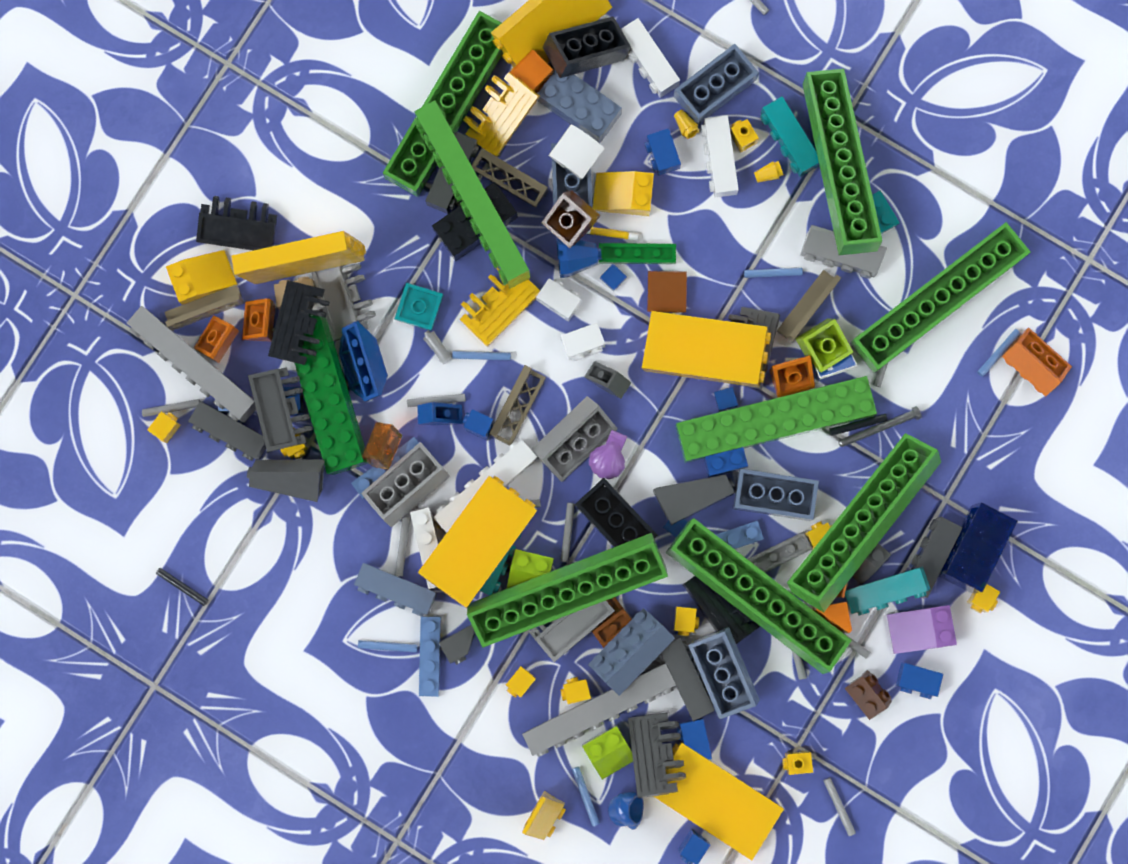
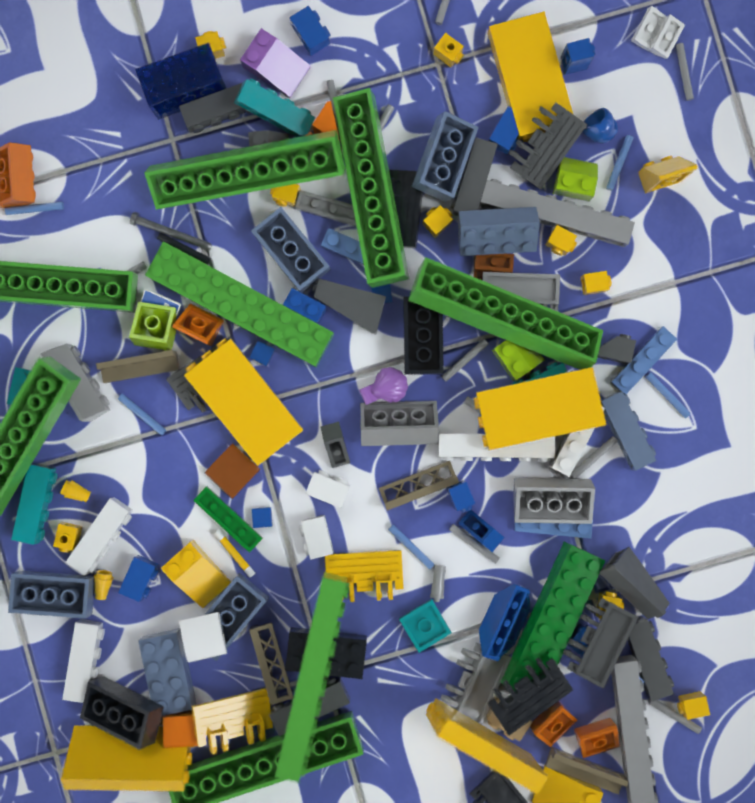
camera: 145 degrees left, 5 degrees up
clear orange brick [362,422,403,470] -> none
reddish brown slope [541,190,601,248] -> none
blue cone [556,237,602,278] -> none
reddish brown bracket [845,670,892,720] -> none

